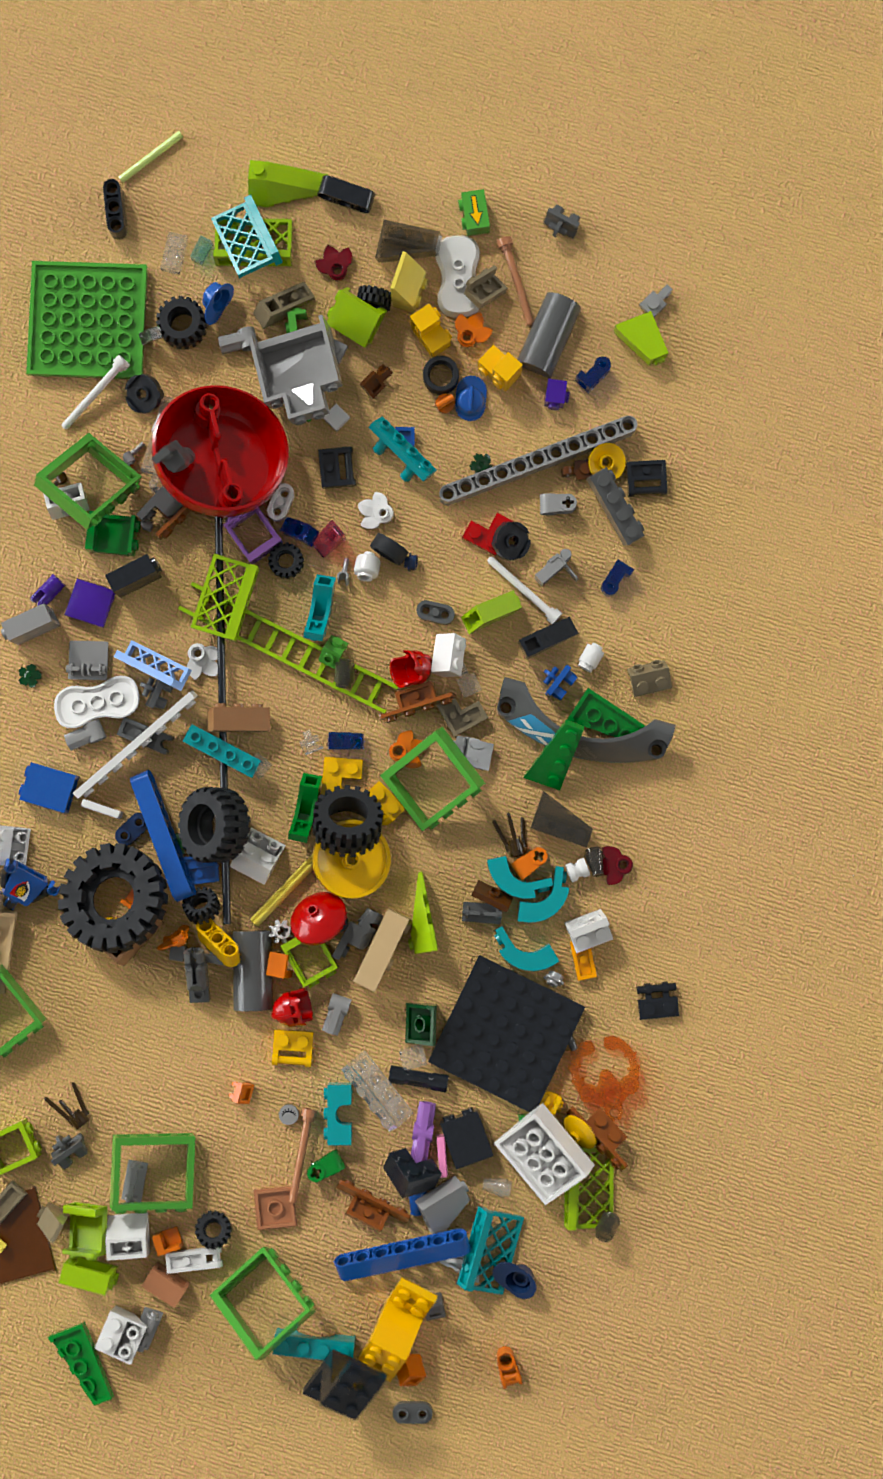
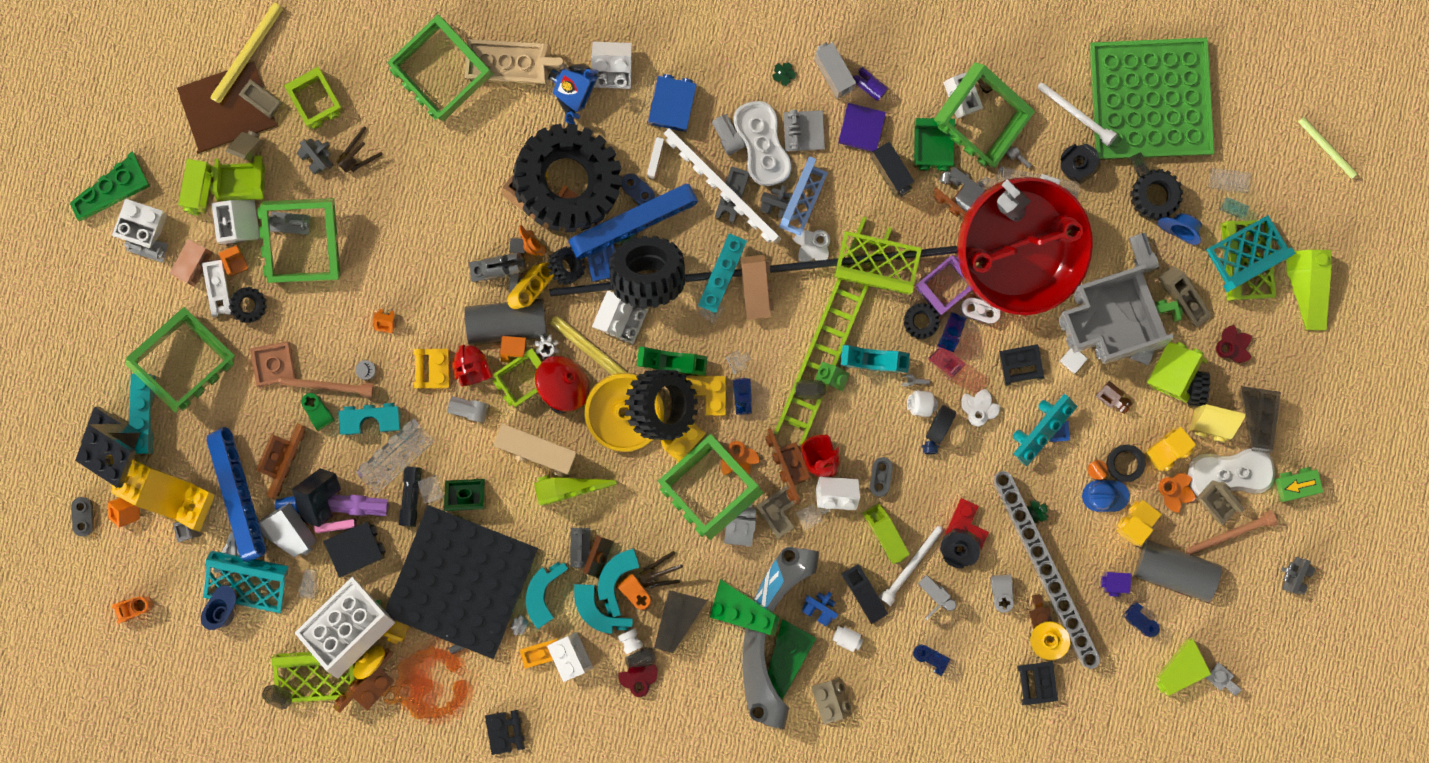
camera: 80 degrees right, 0 degrees up
black beam [103,179,127,239] -> none
black beam [317,175,376,214] -> none
dark grey plate [332,907,384,960] -> none
dark grey brick [586,467,645,546] -> none

